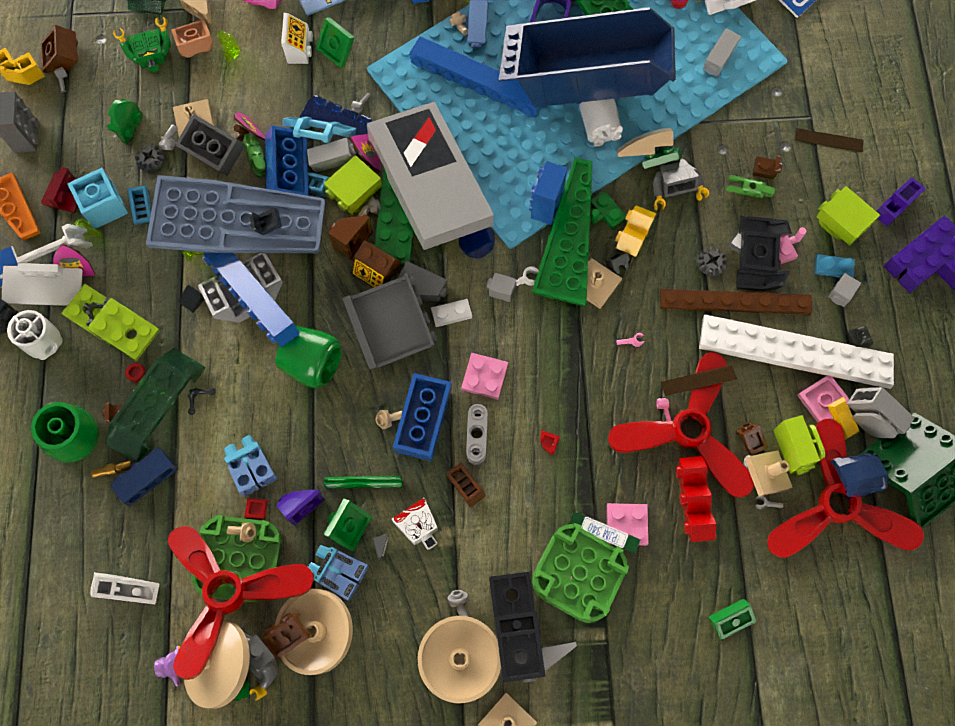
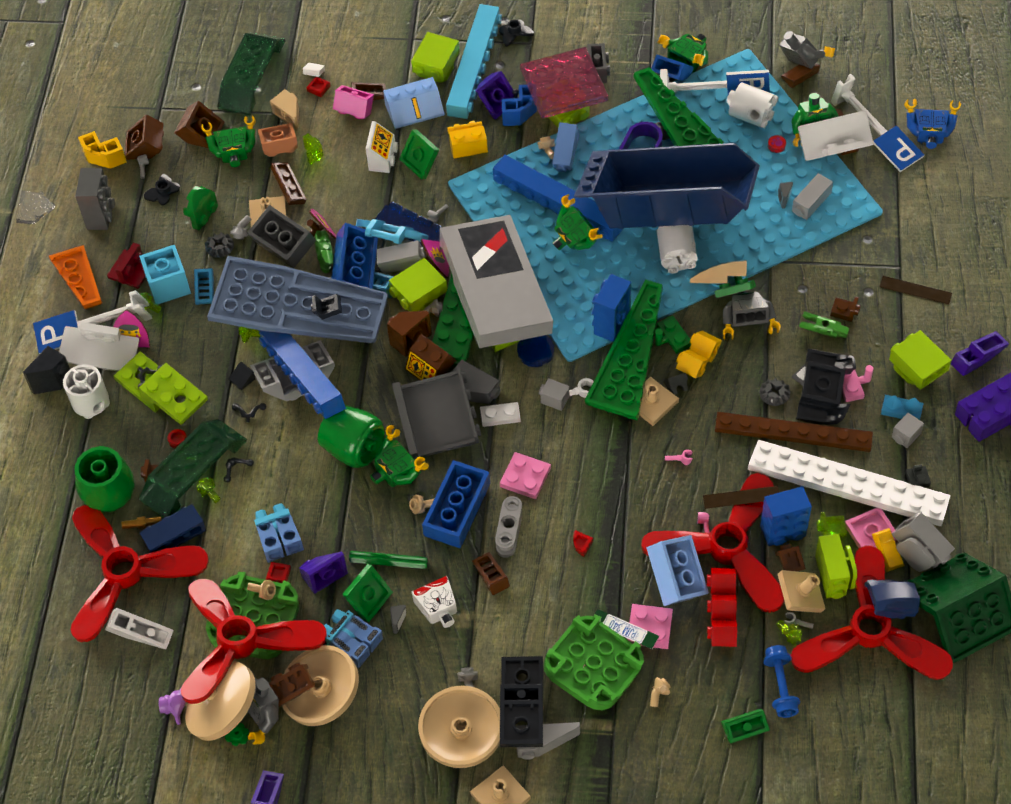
camera: 10 degrees right, 15 degrees down
none -> red piece [70,505,209,642]
none -> black animal [144,174,180,206]
none -> reddish brown slope [174,101,225,148]
none -> clear neon green plate [196,477,221,504]
none -> black piece [232,403,267,423]
none -> reddish brown tile [270,162,307,205]
none -> green torso [370,425,429,487]
none -> yellow brick [447,121,488,159]
none -> green torso [552,194,603,251]
none -> light blue slope [646,535,709,606]
none -> tan plate [650,677,671,707]
none -> blue brick [760,486,812,546]
none -> blue piece [763,645,800,718]
none -> clear neon green plate [776,620,802,645]
none -> dark grey slope [778,182,793,209]
none -> clear neon green bracket [816,512,847,537]

